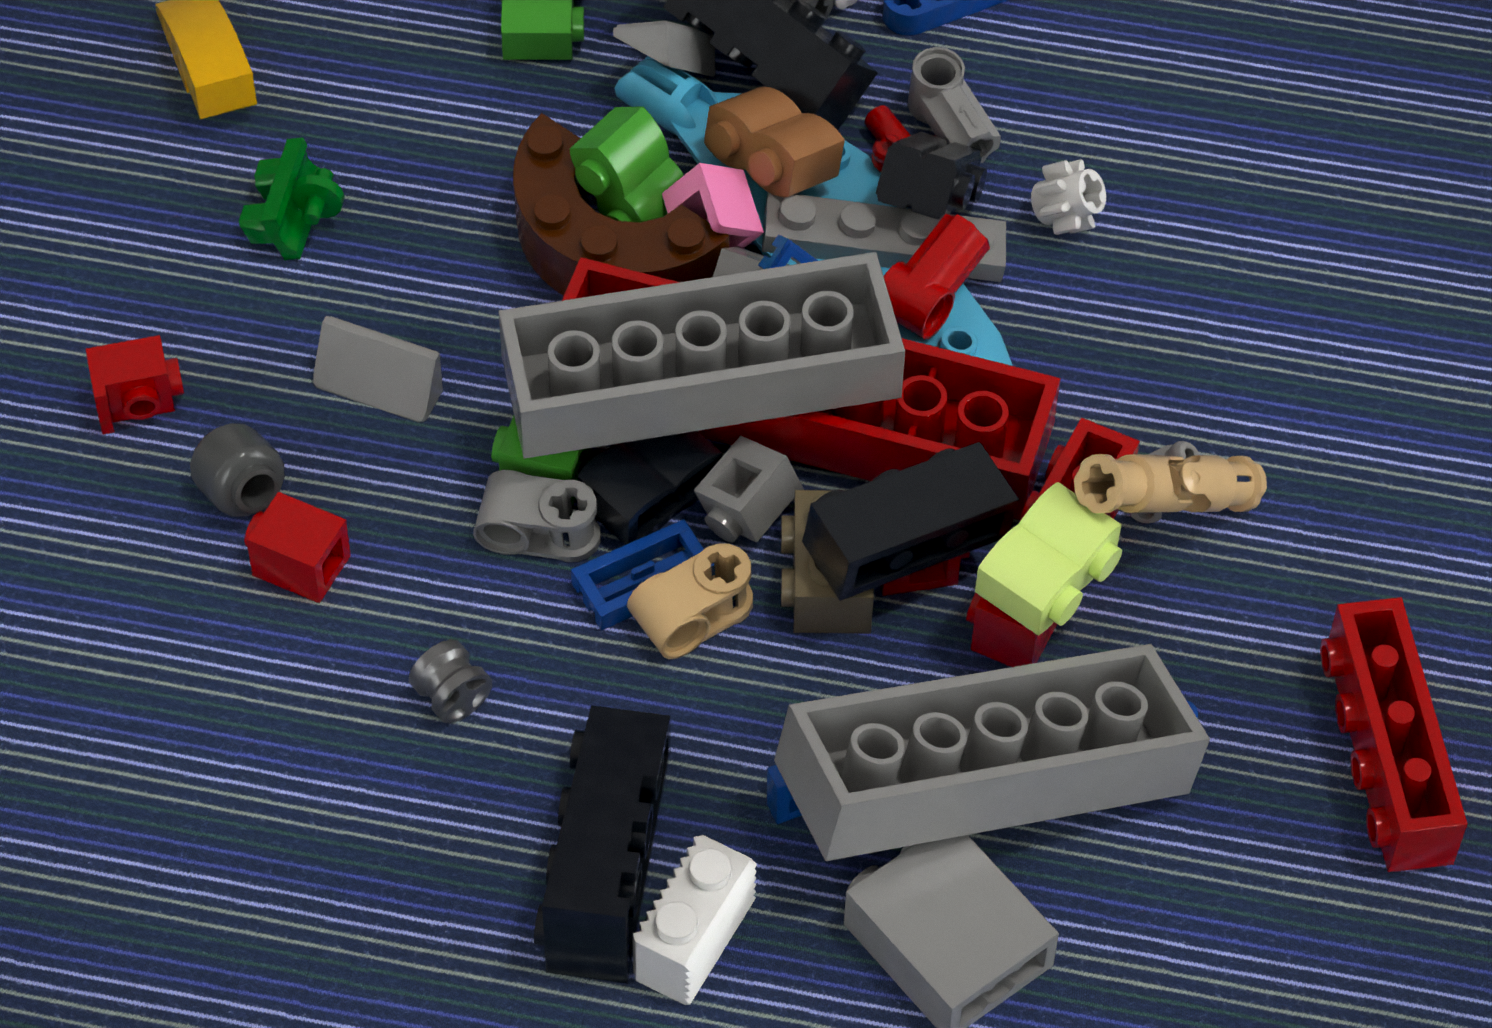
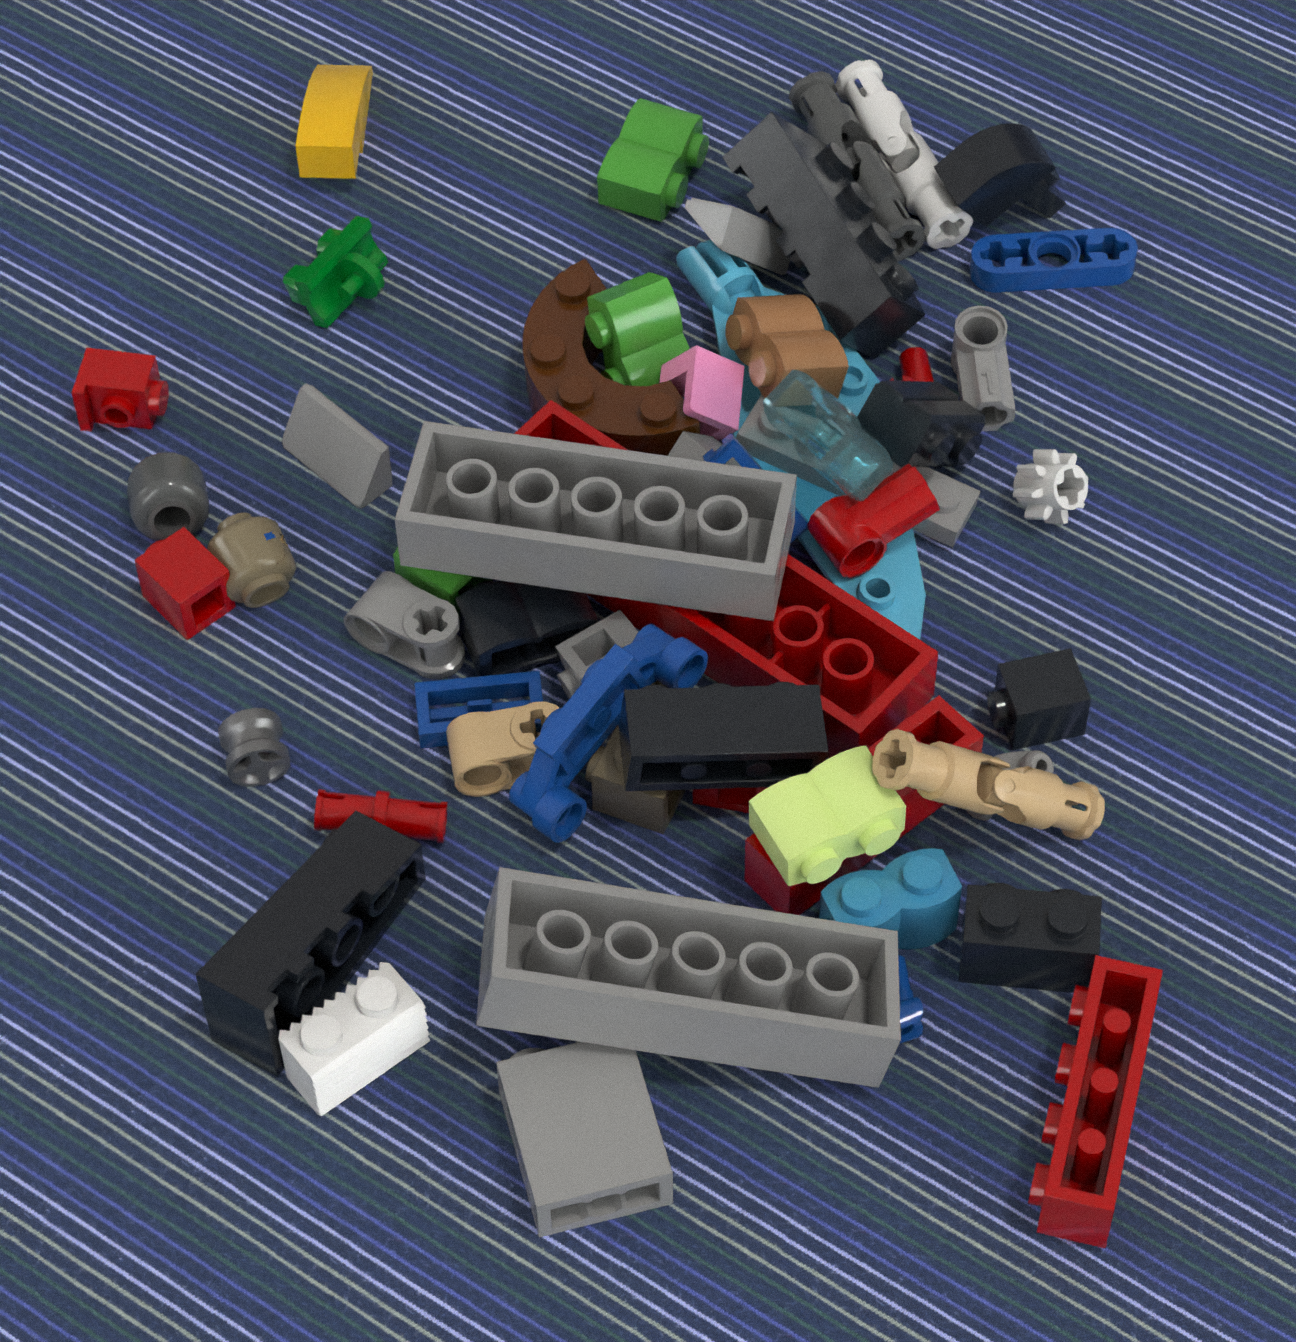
camera: 25 degrees right, 0 degrees up
none -> dark tan head [207,512,297,608]
none -> red pin [314,789,448,843]
none -> blue plate [509,624,708,843]
none -> clear light blue brick [763,370,893,501]
none -> dark azure brick [819,848,962,950]
none -> black brick [958,883,1102,993]
none -> black brick [987,648,1091,751]

